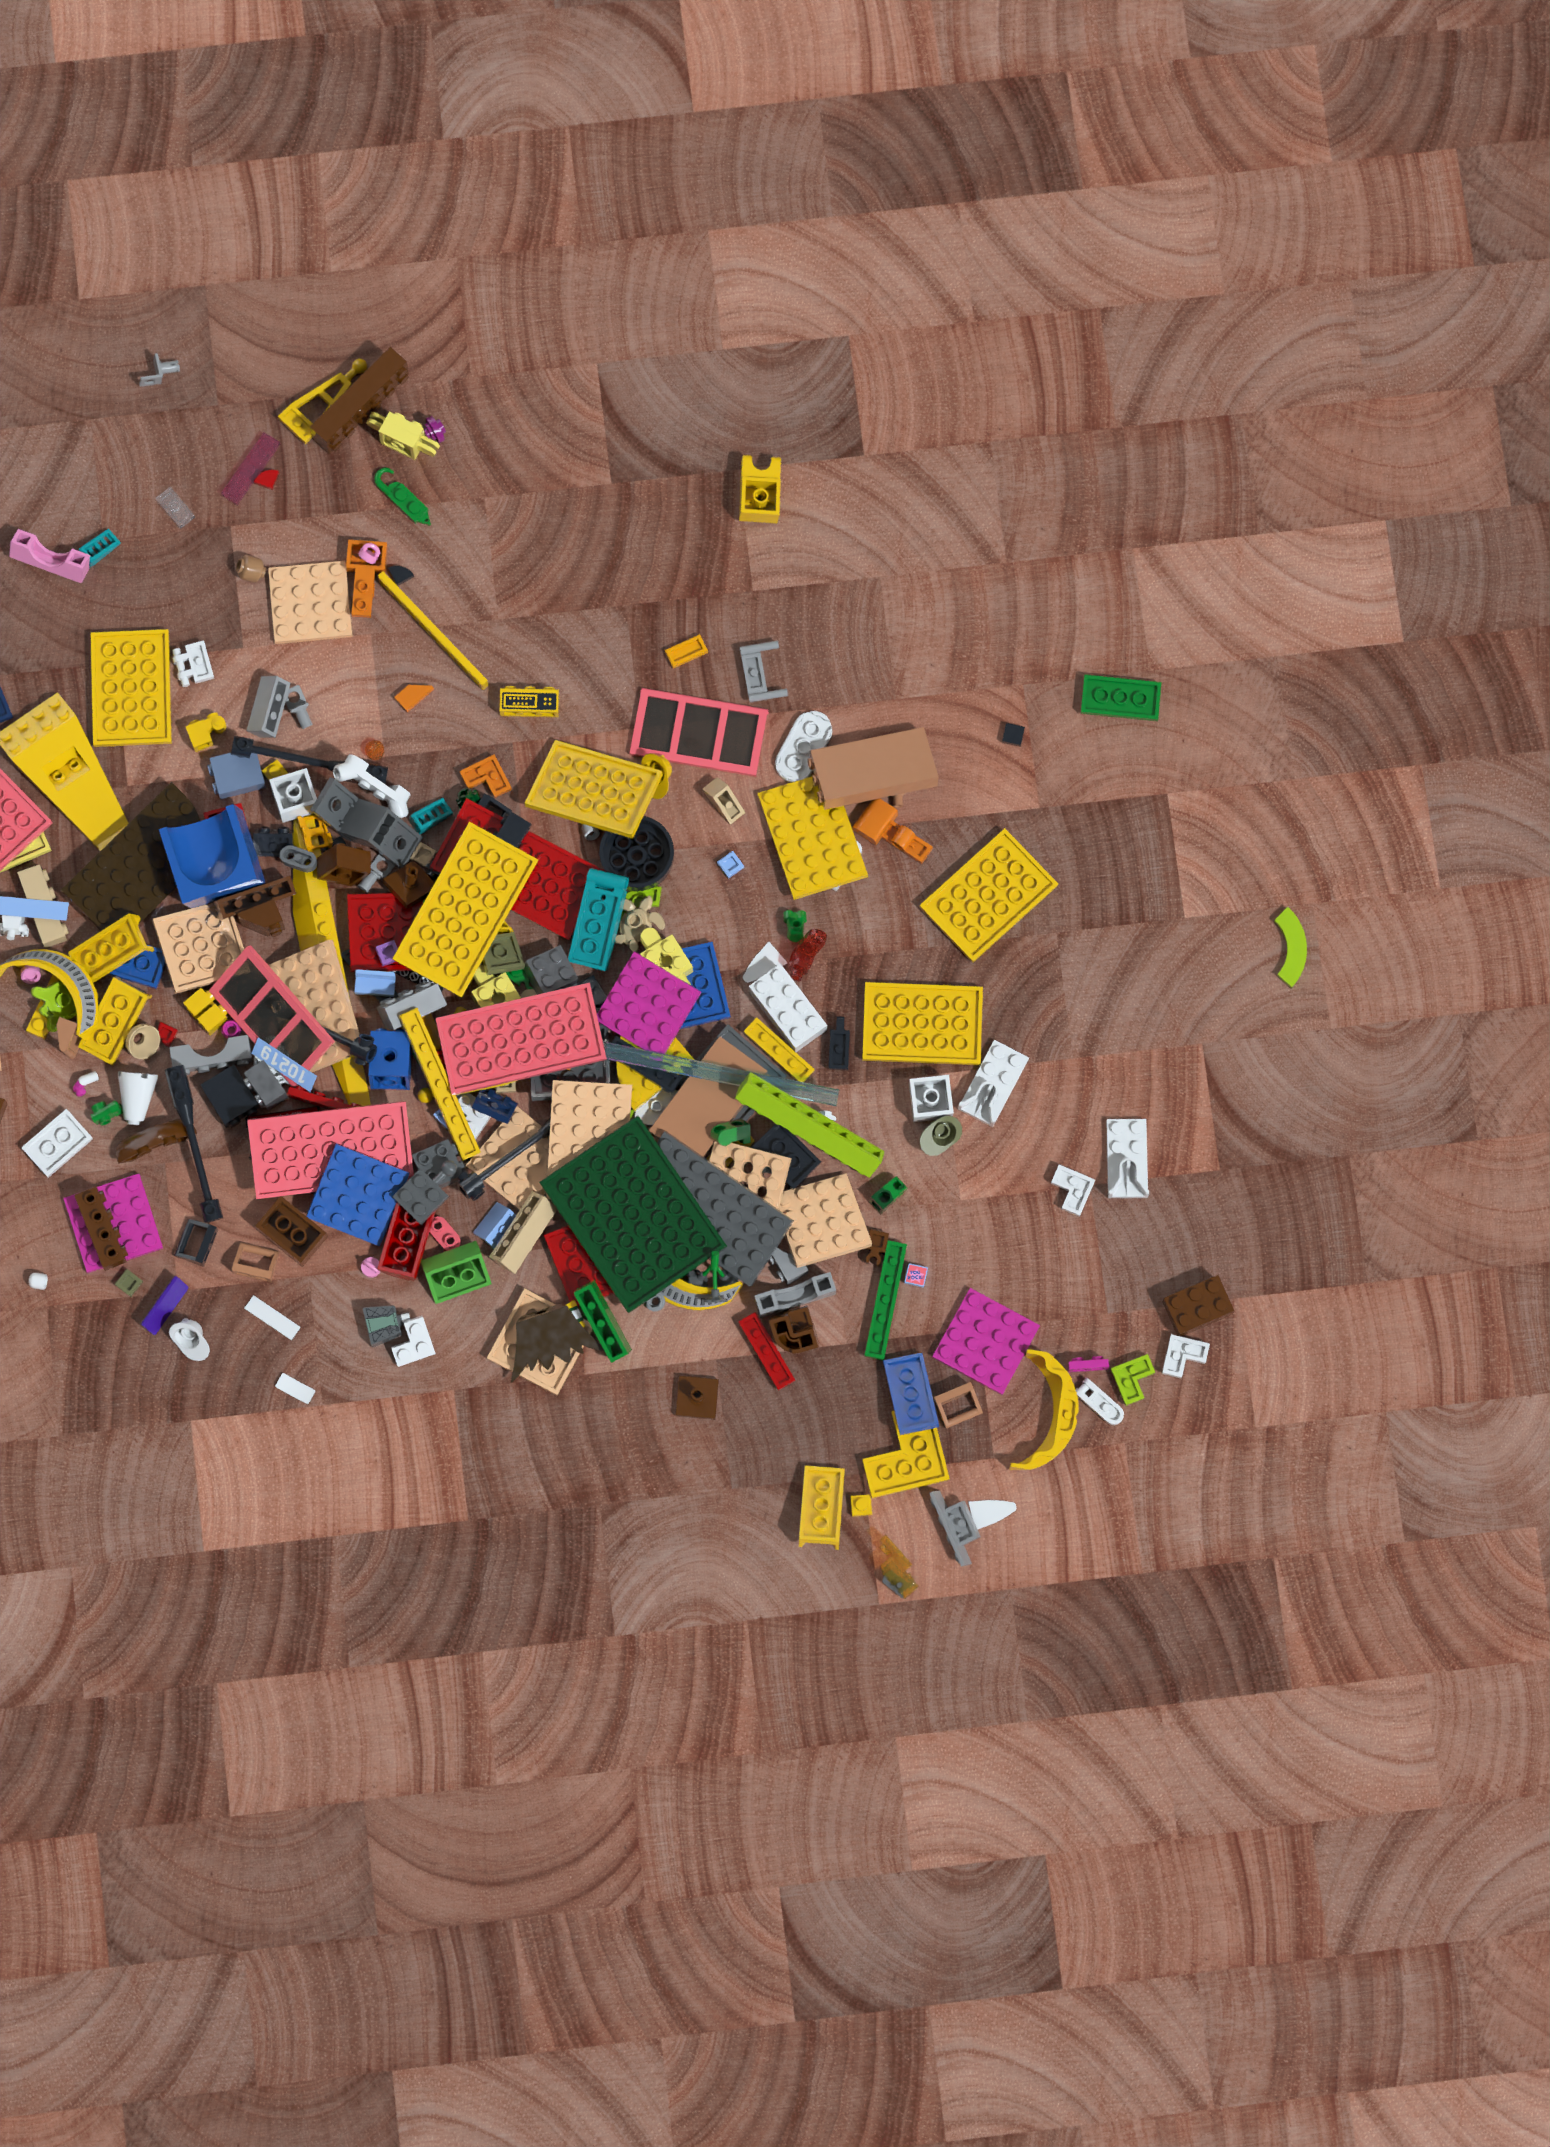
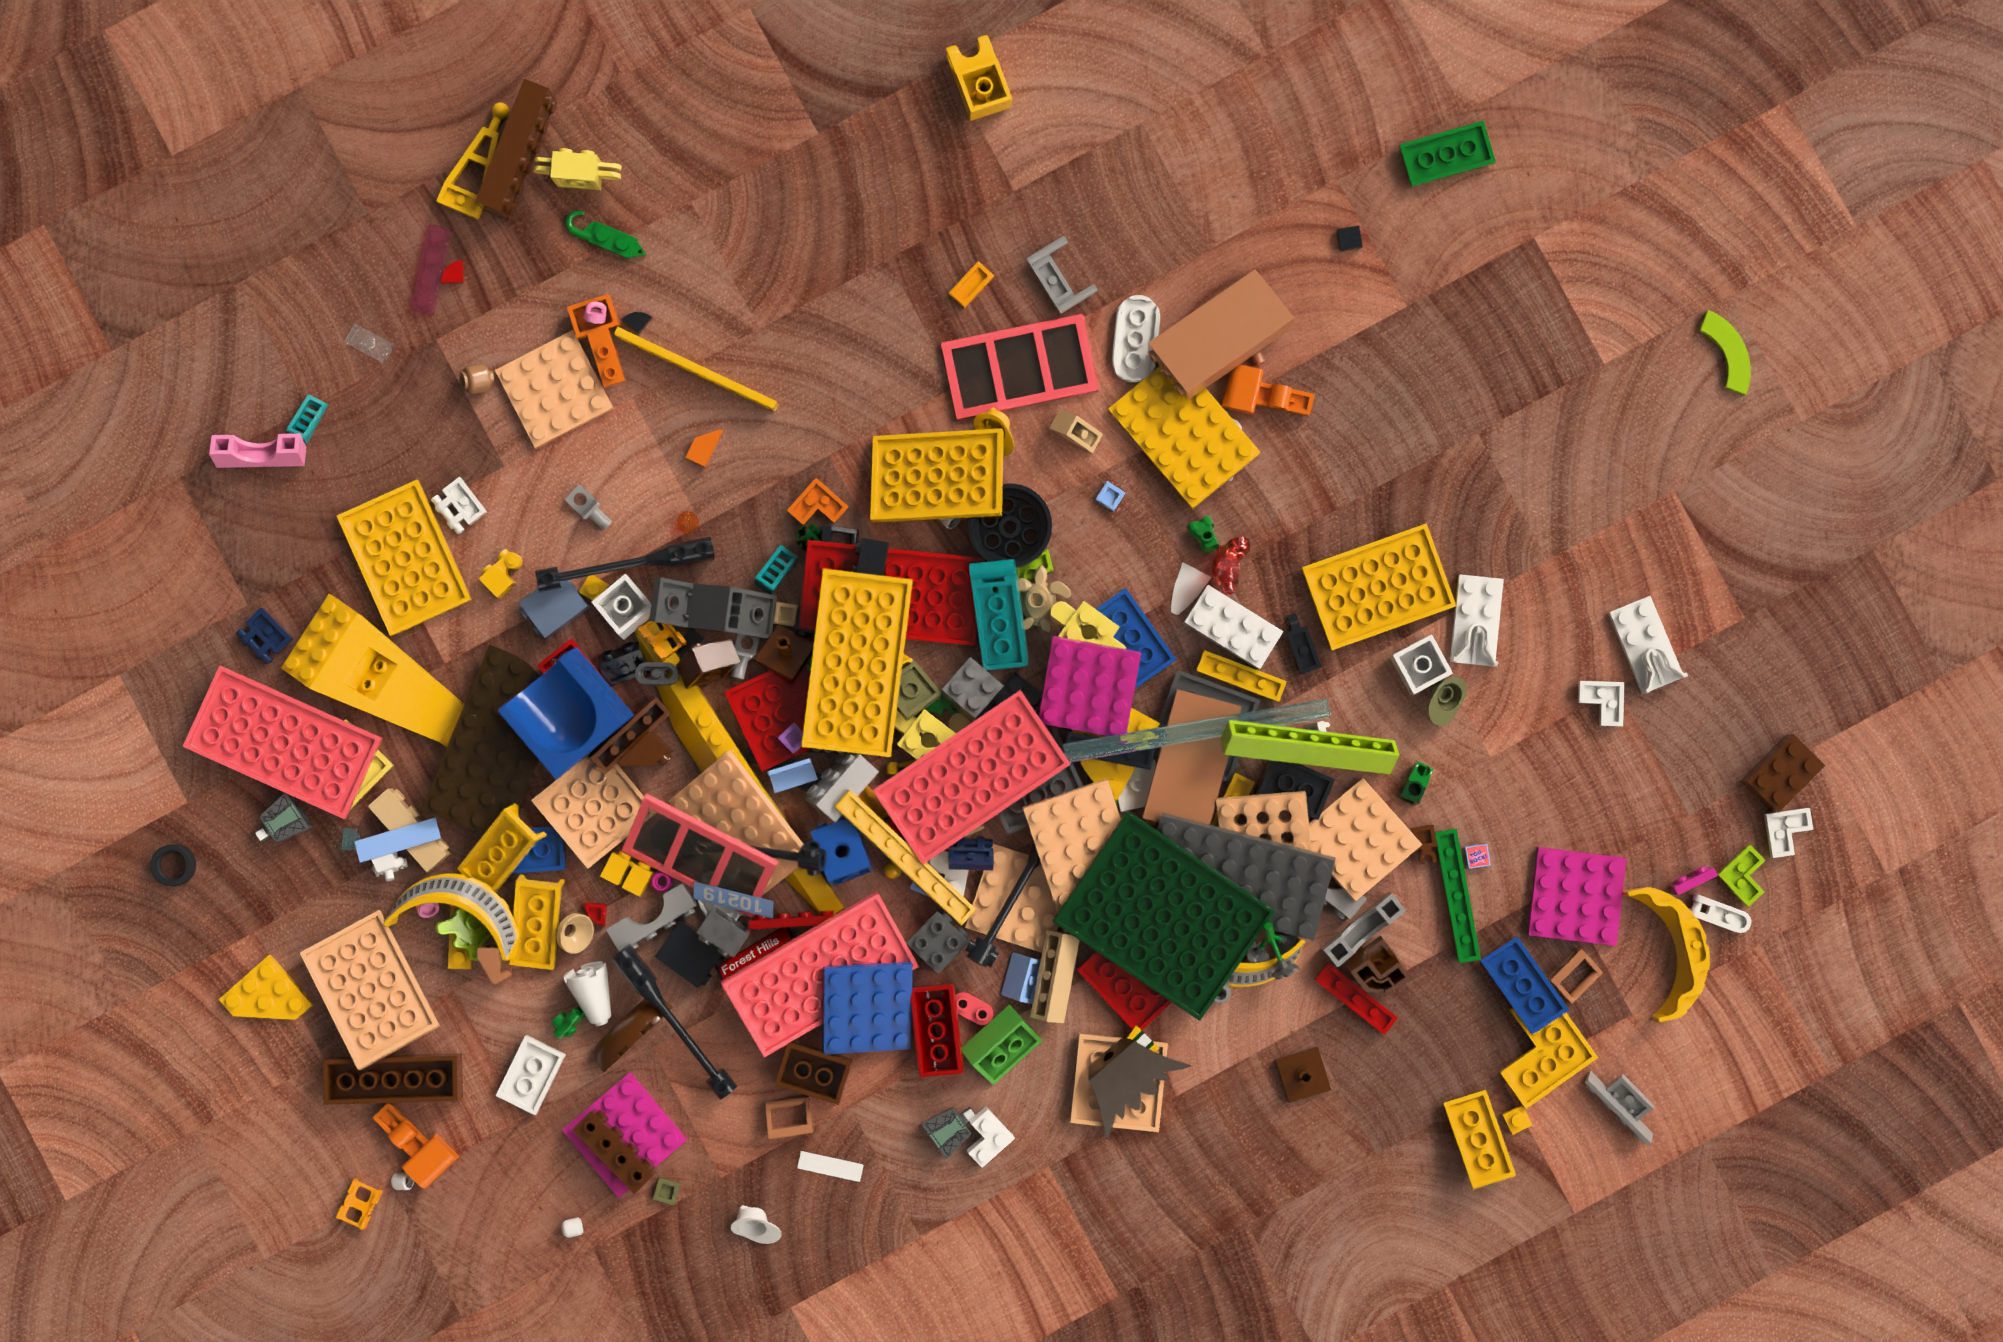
camera: 20 degrees left, 10 degrees up
arm [73,1071,99,1097] -> none
light grey bracket [139,353,180,387] -> none
dark purple slope [141,1276,189,1335] -> none
black tile [174,1219,218,1267] -> none
light grey brick [247,676,290,738] -> none
white sticker [275,1373,315,1404] -> none
white plate [333,754,411,818] -> none
bright pink tile [361,1257,380,1278] -> none
dark grey plate [393,1160,457,1225] -> none
magenta plate [424,415,446,443] -> none
brick [500,686,559,717] -> none
green brick [574,1280,632,1363] -> none
leg [710,1119,751,1146] -> none
clear yellow plate [879,1535,919,1599] -> none
yellow plate [919,828,1058,963] -> none
white sticker [969,1500,1016,1529] -> none

